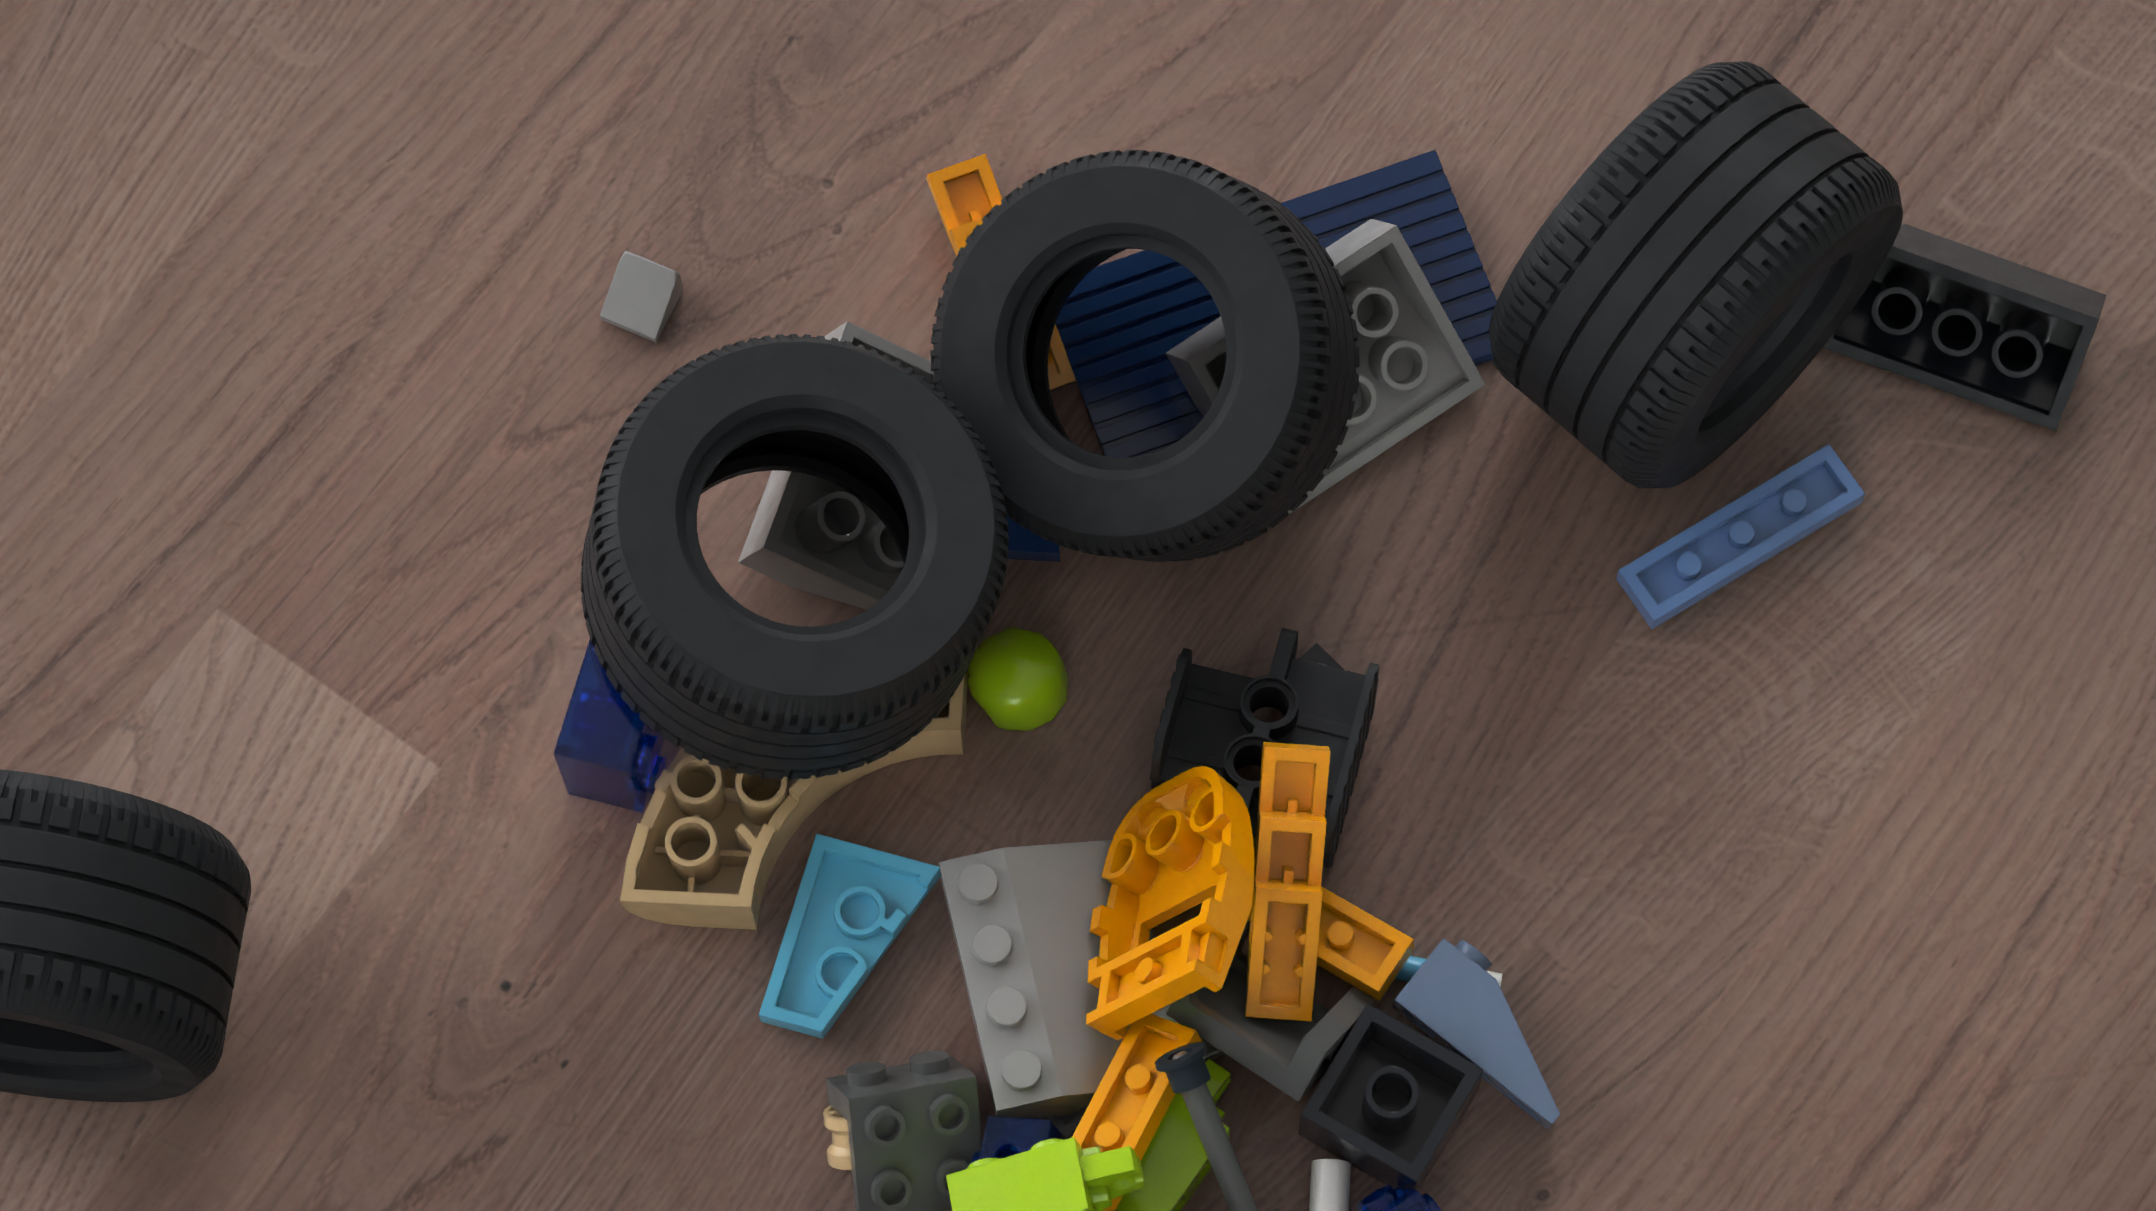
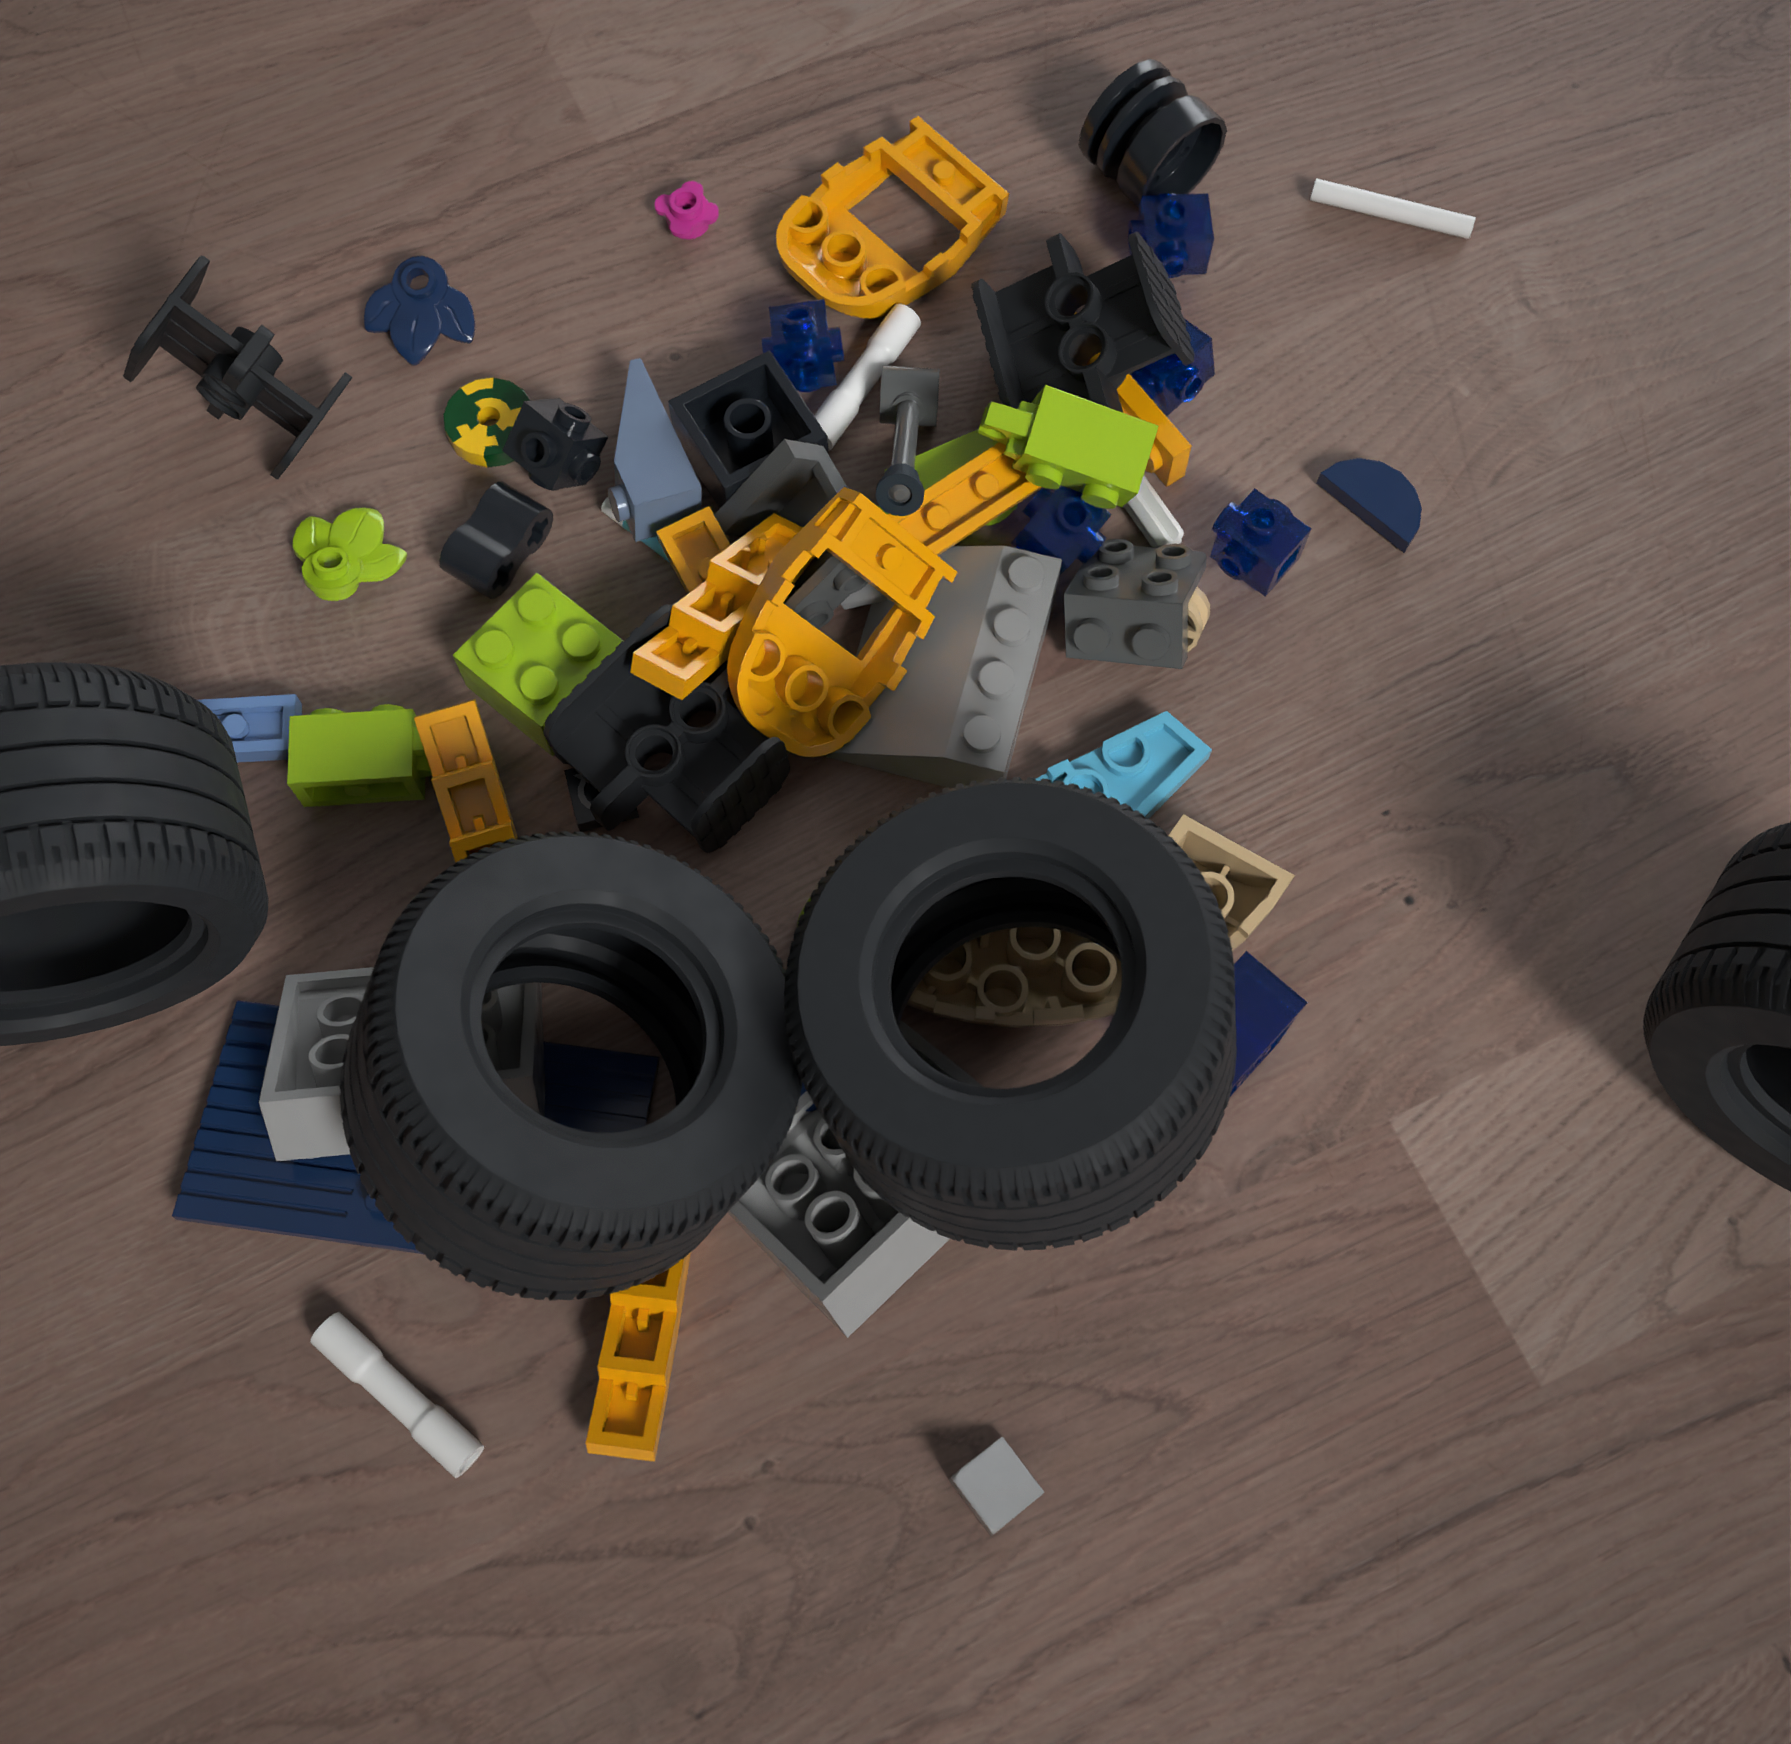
camera: 155 degrees left, 0 degrees up
none -> black piece [123,255,353,480]
none -> lime hinge [287,704,432,807]
none -> lime plate [293,508,407,601]
none -> white piece [310,1312,484,1478]
none -> dark blue plate [364,256,475,366]
none -> light orange slope [414,699,518,863]
none -> black axle [439,482,553,599]
none -> piece [443,377,531,468]
none -> lime brick [453,573,624,757]
none -> black brick [502,398,608,491]

